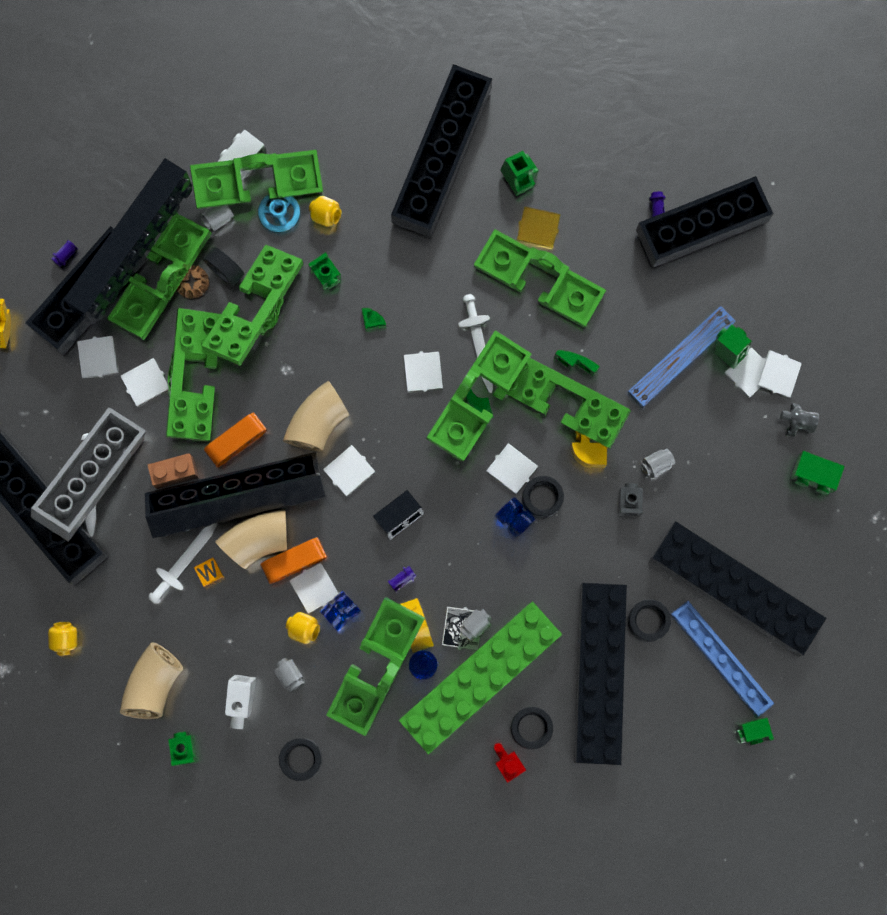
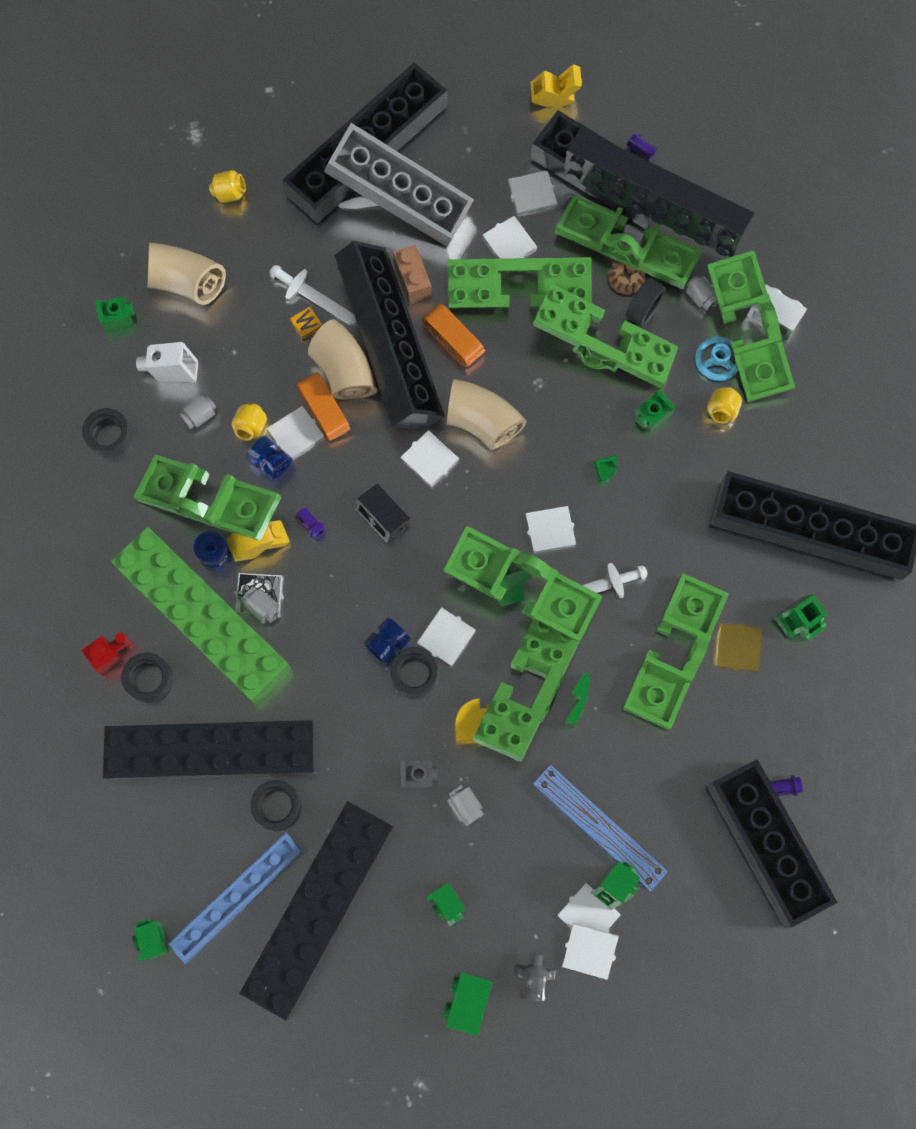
camera: 85 degrees right, 5 degrees down
none -> green brick [426,883,465,926]

